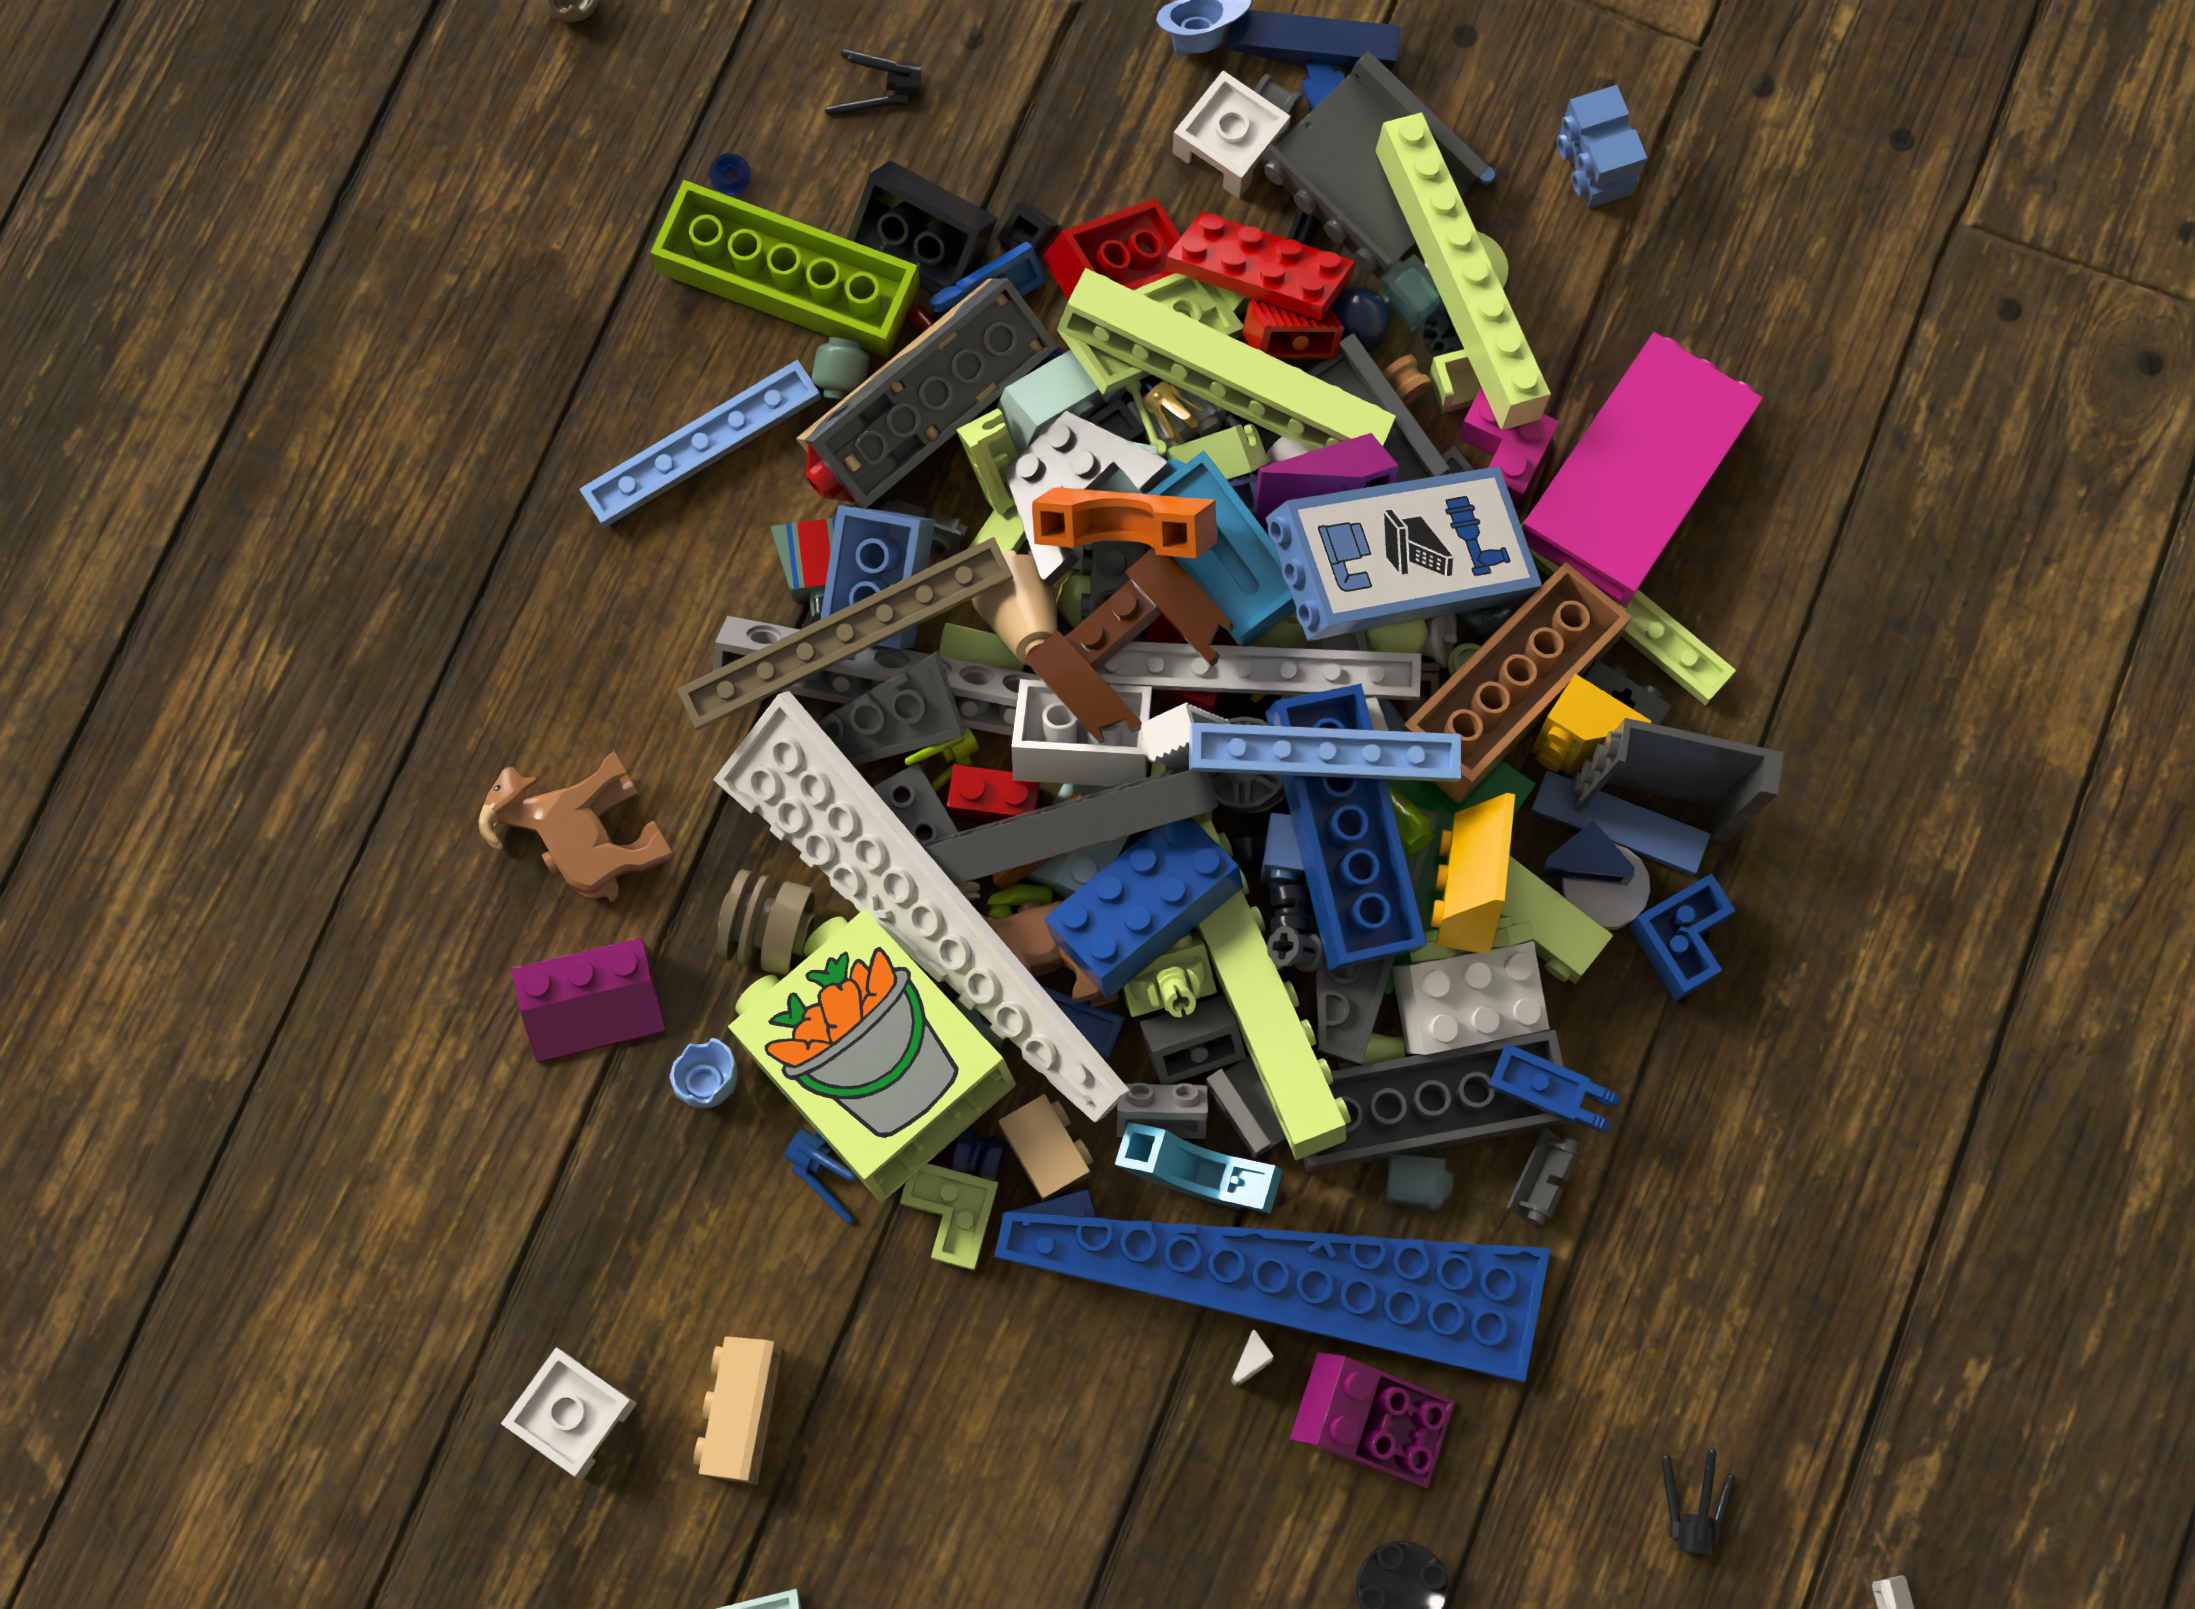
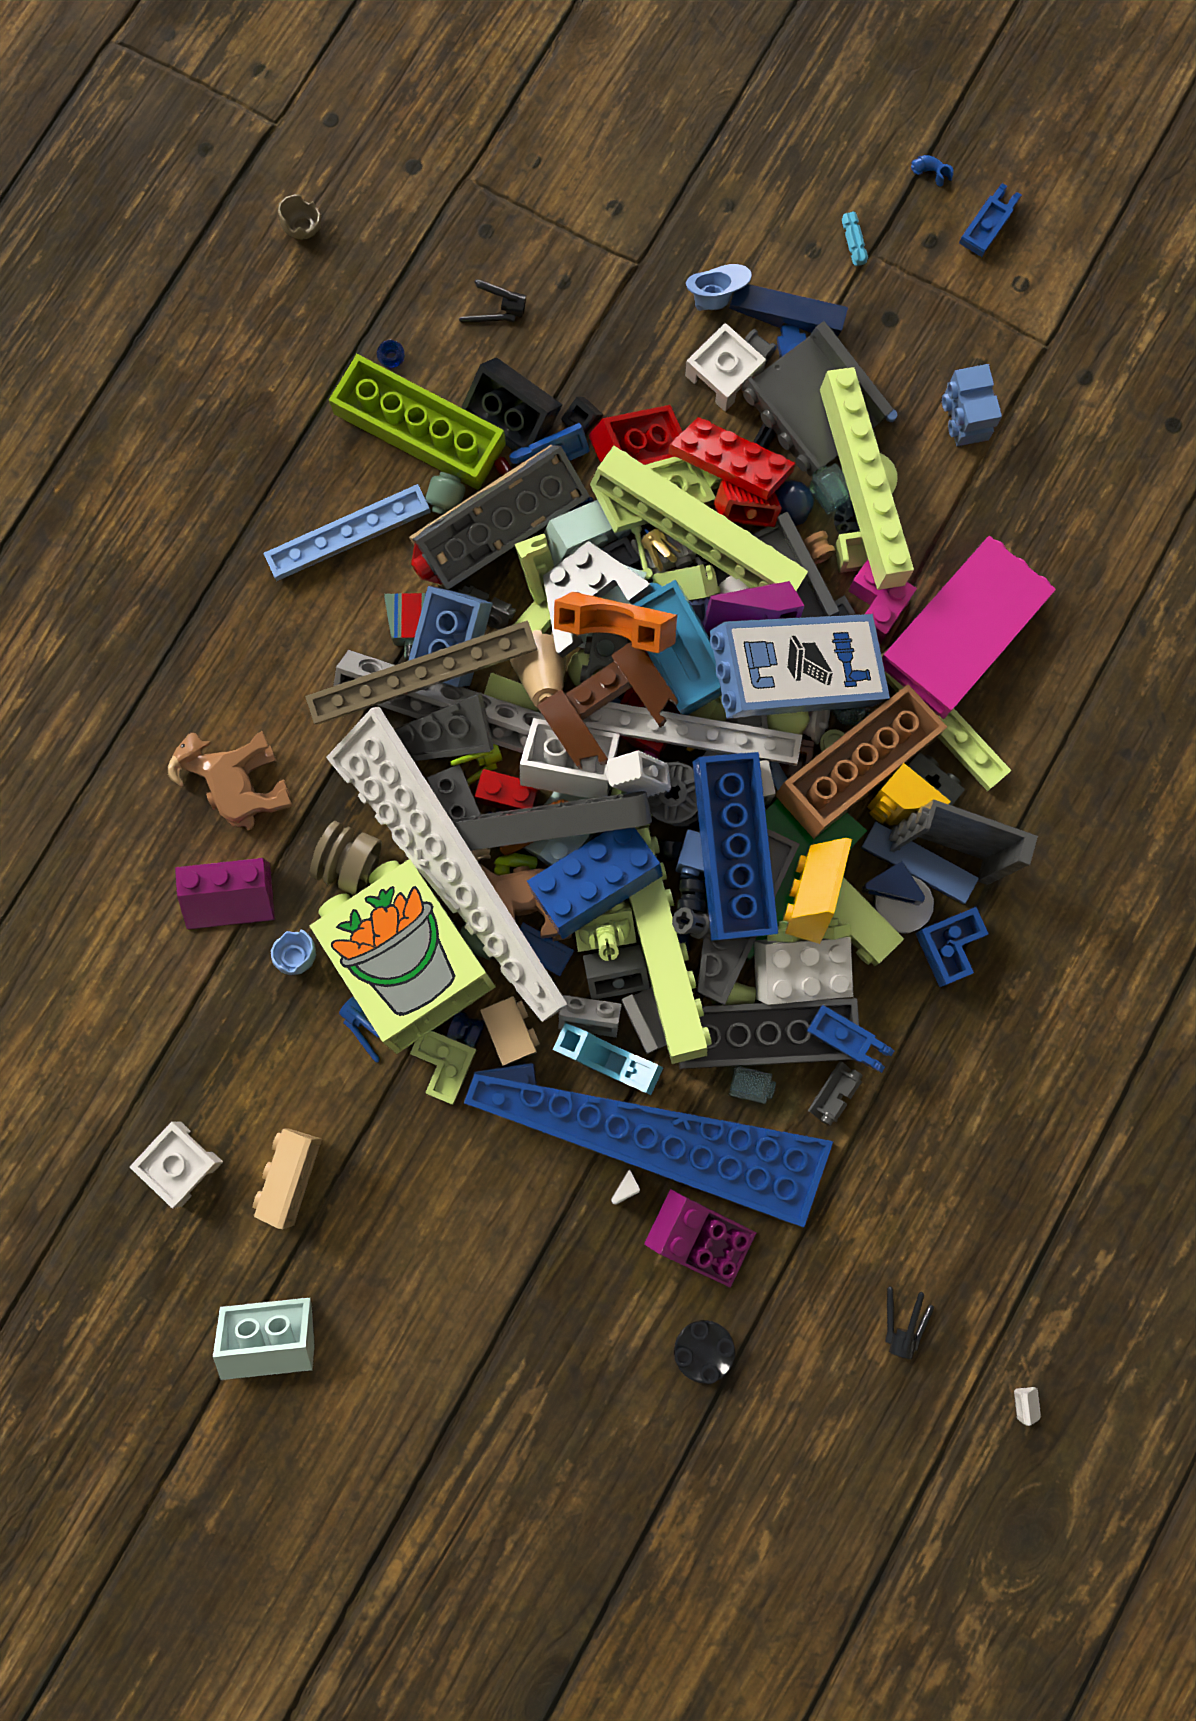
camera: 10 degrees right, 5 degrees up
light blue plate [1189,723,1461,782] -> none
clear neon green cone [1388,787,1435,855] -> none

